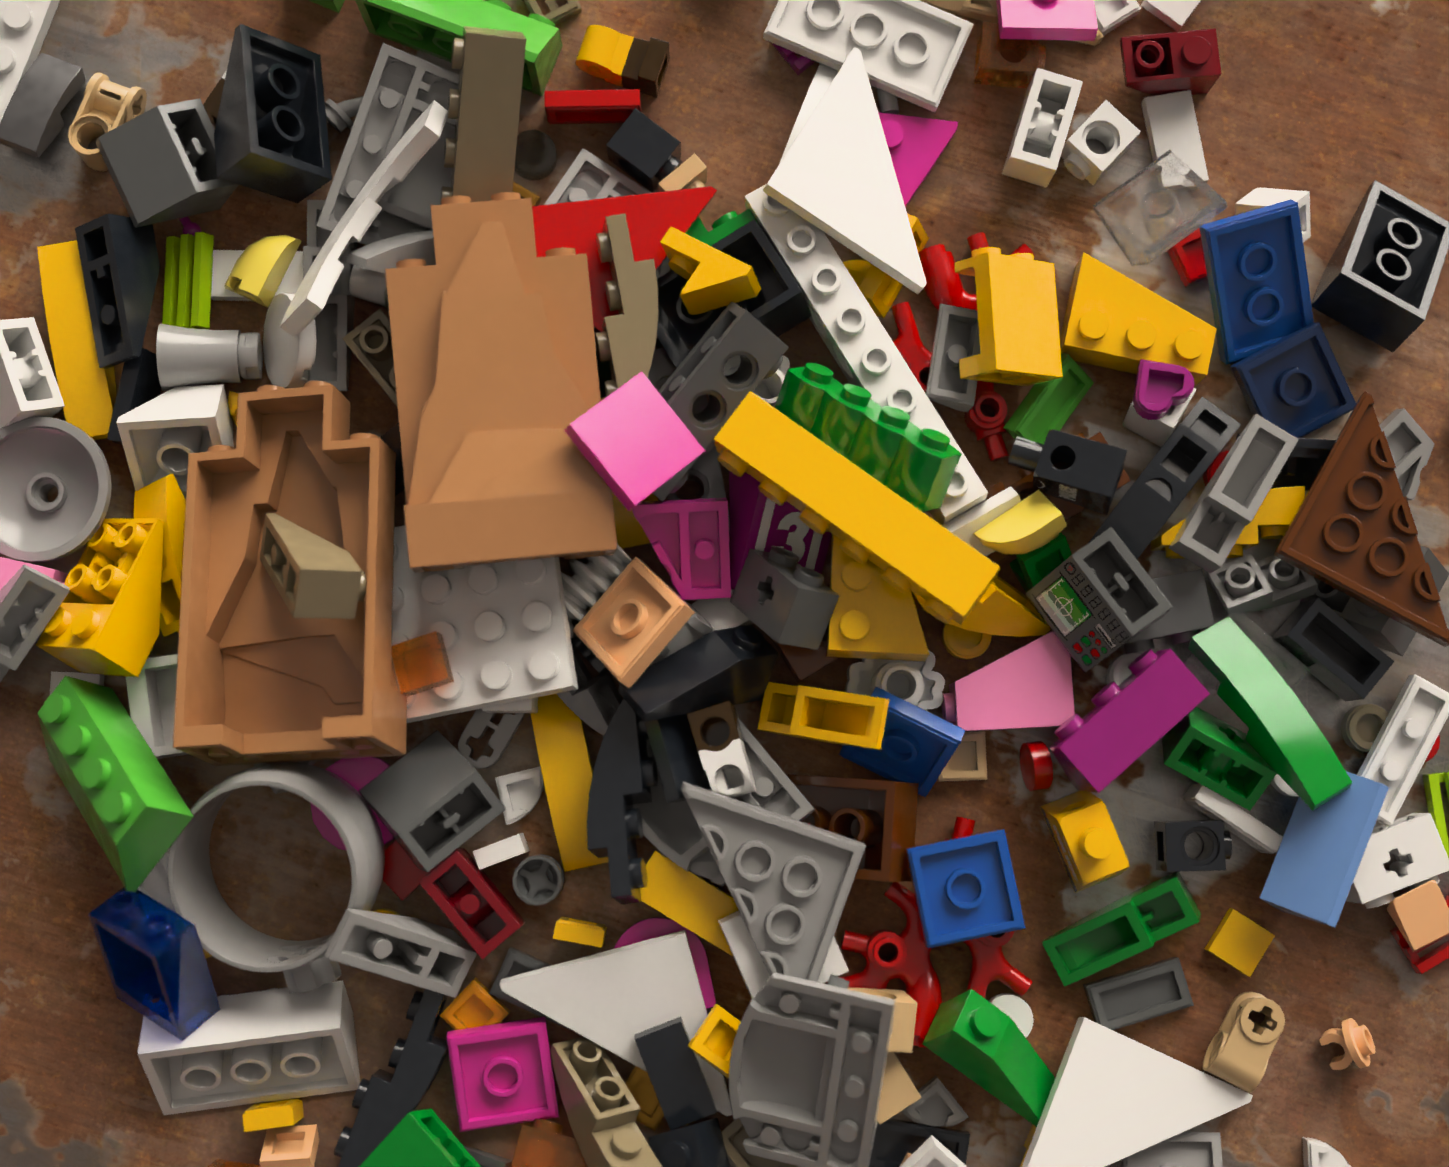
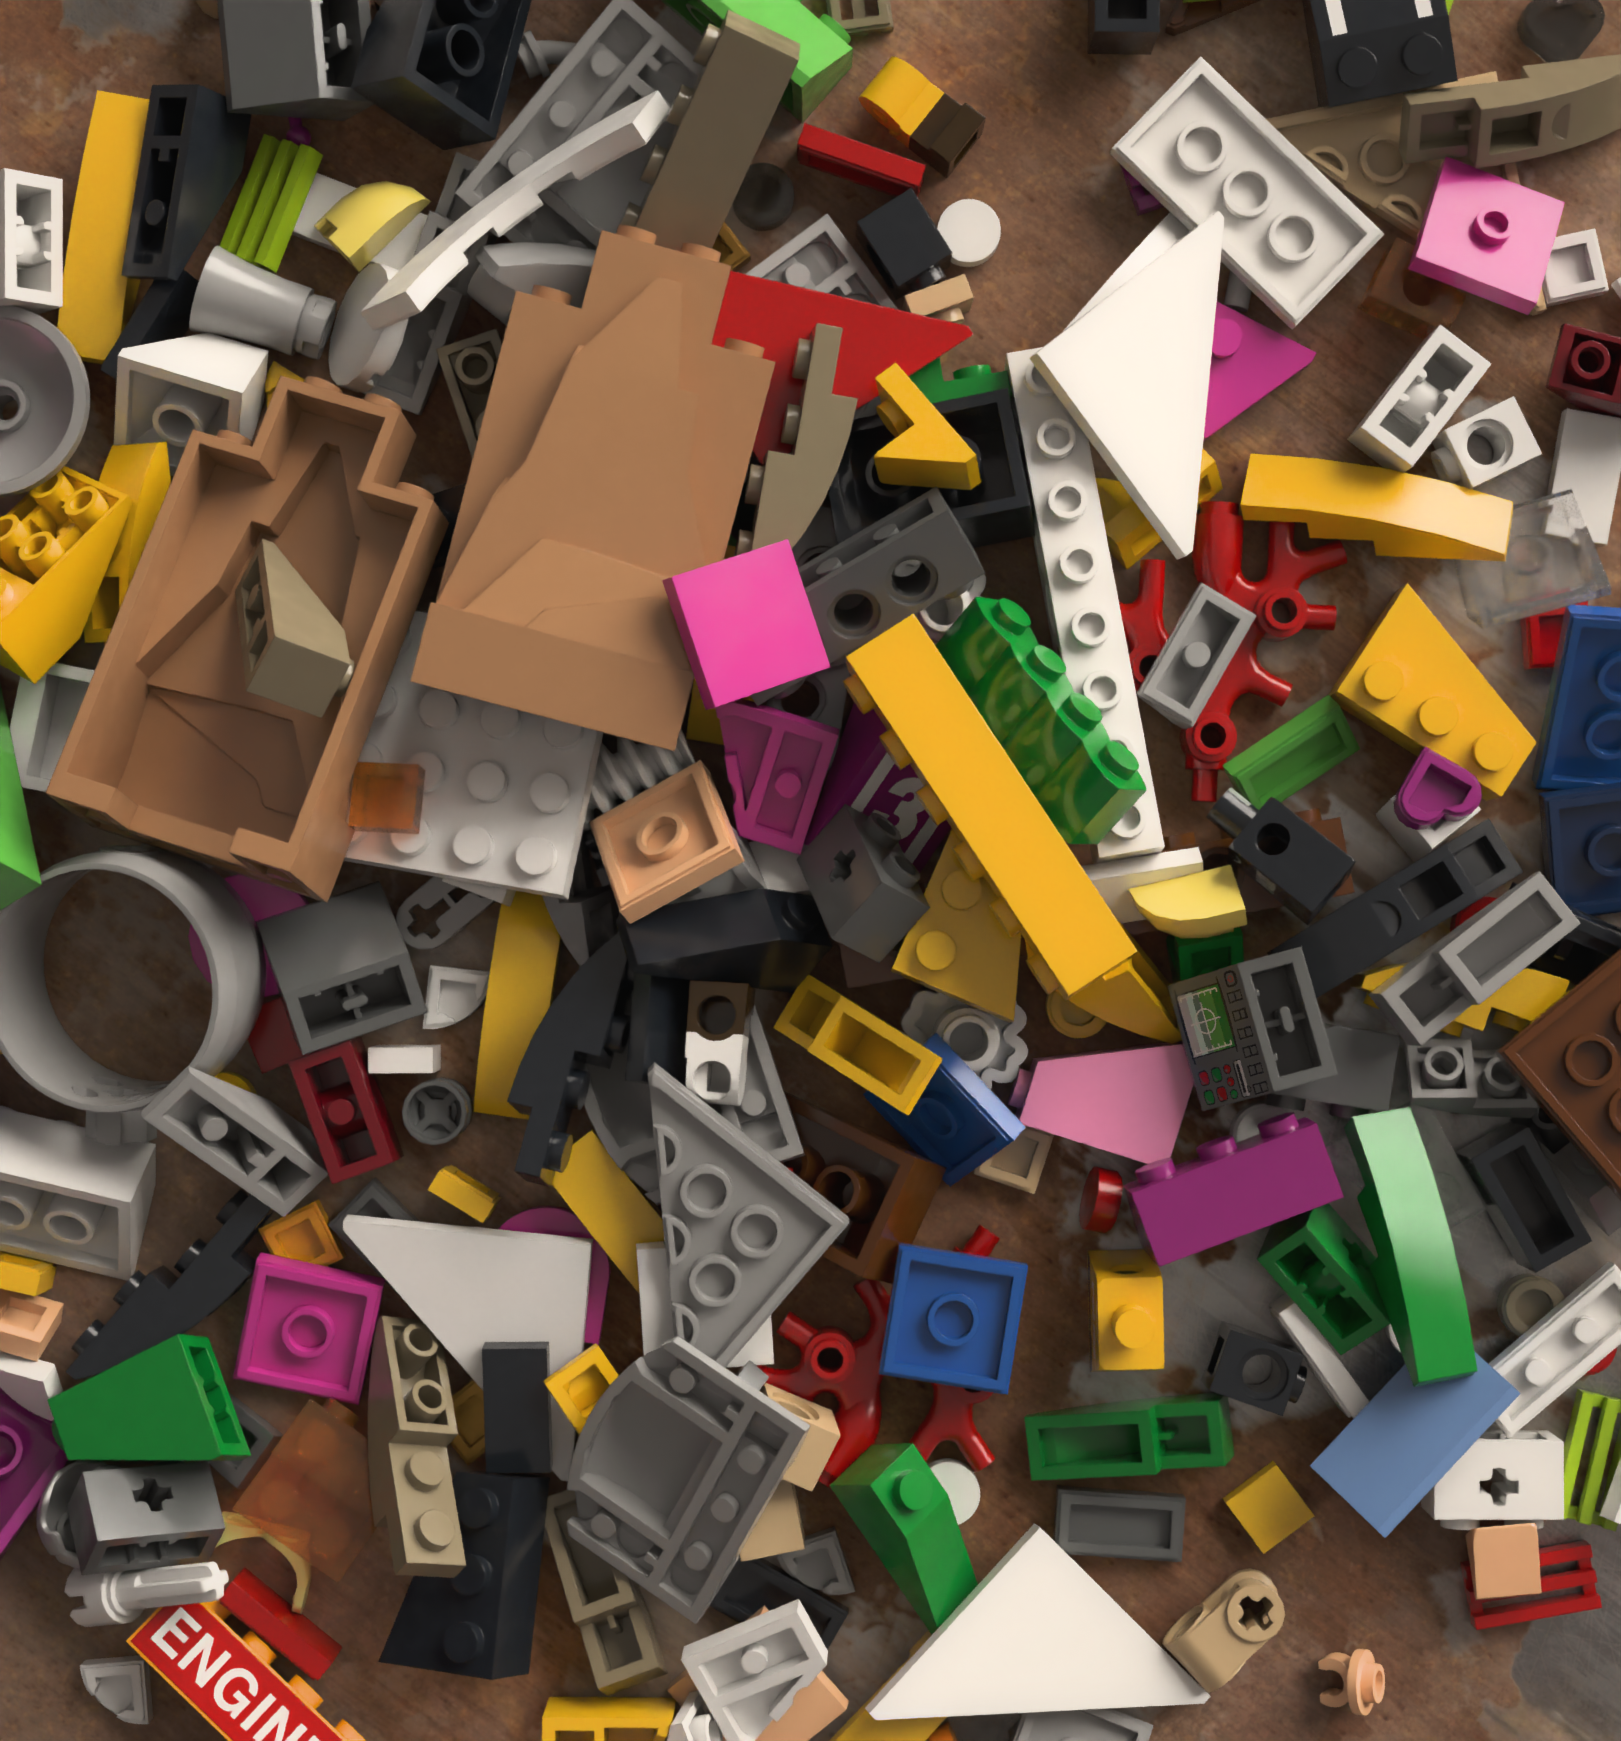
camera: 30 degrees right, 5 degrees up
yellow panel [954,247,1063,386] -> none
none -> white tile [937,199,1001,267]
none -> yellow slope [1240,454,1513,562]

